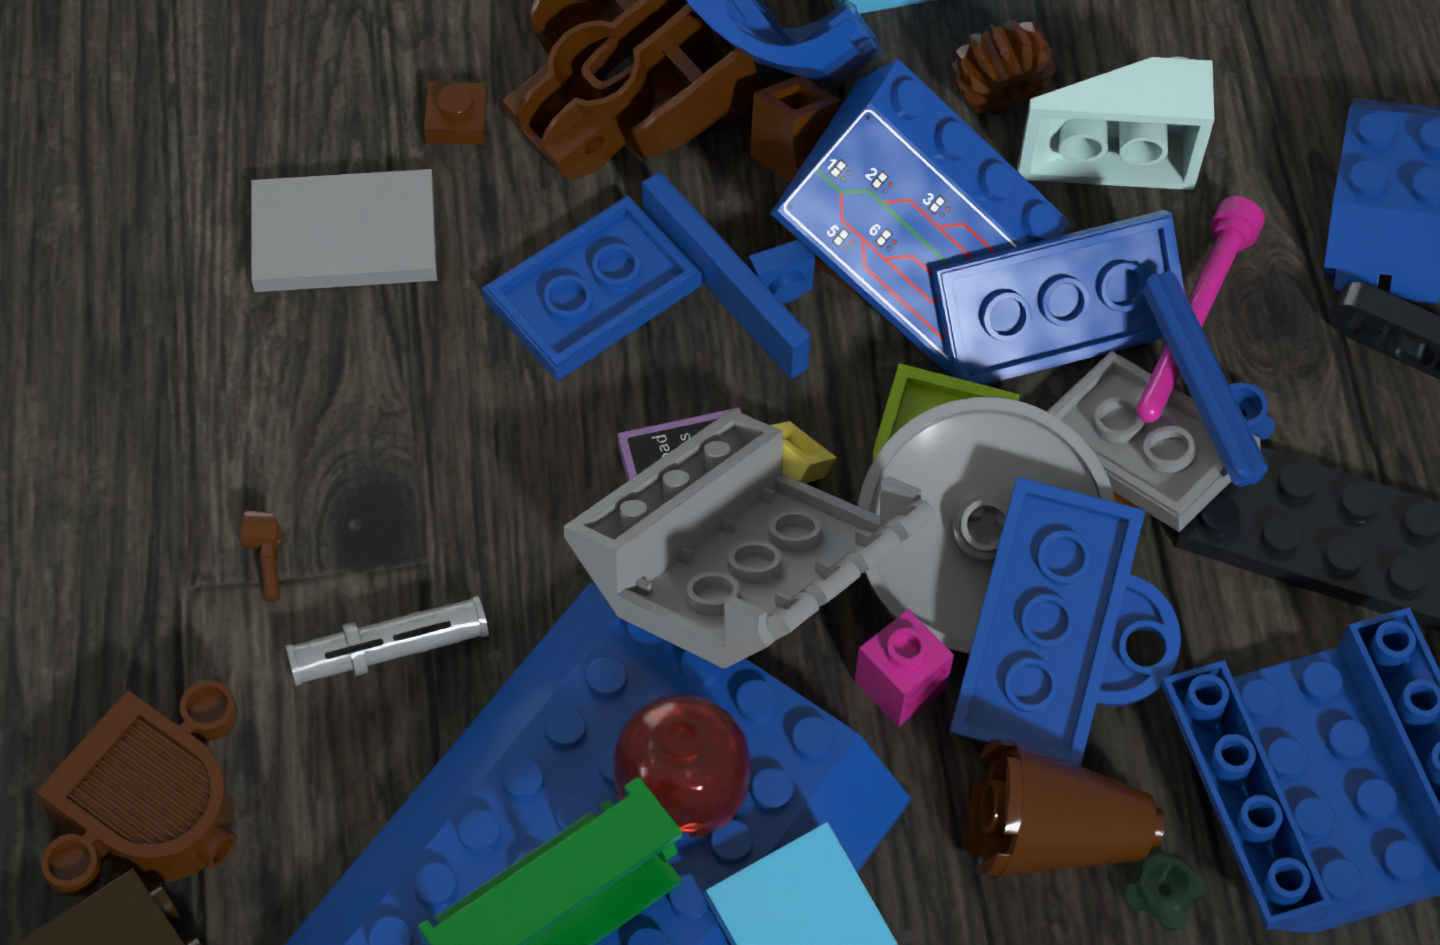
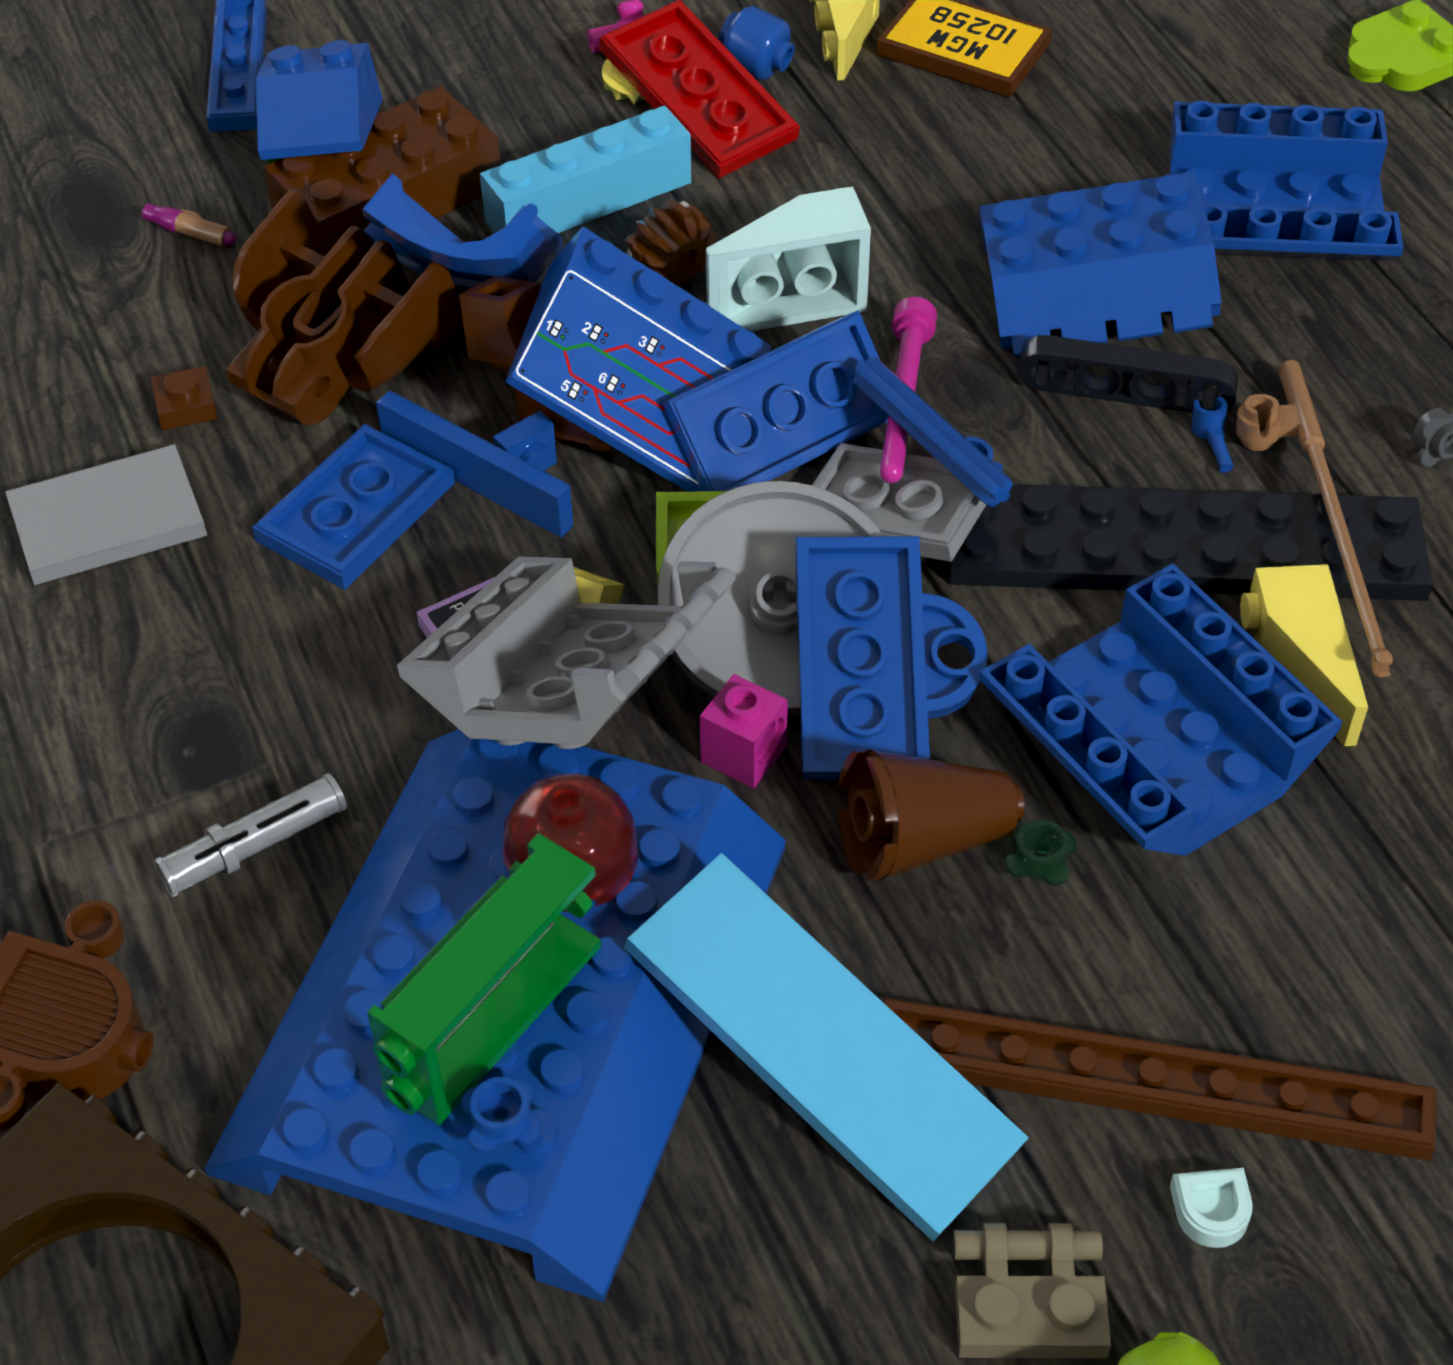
camera: 15 degrees left, 10 degrees down
reddish brown hand [241,511,283,602] -> none

